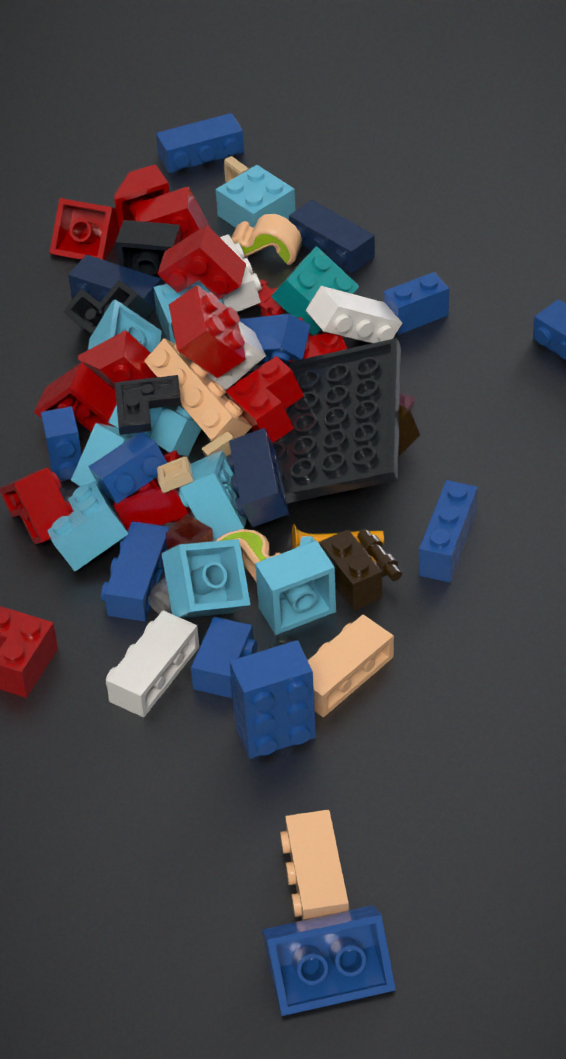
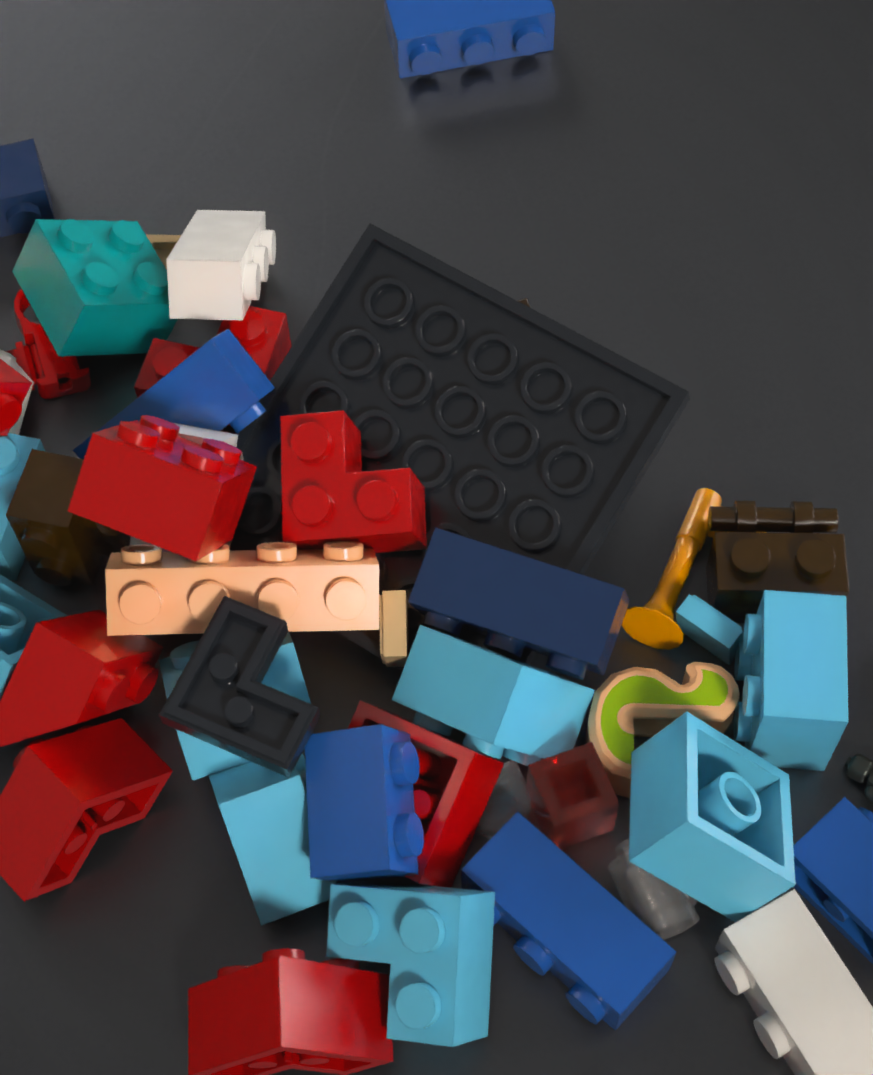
camera: 60 degrees left, 15 degrees up
blue brick [41,406,82,481] -> none
tan tile [157,456,194,493] -> none
blue brick [383,272,449,335] -> none
blue brick [419,480,478,583] -> none

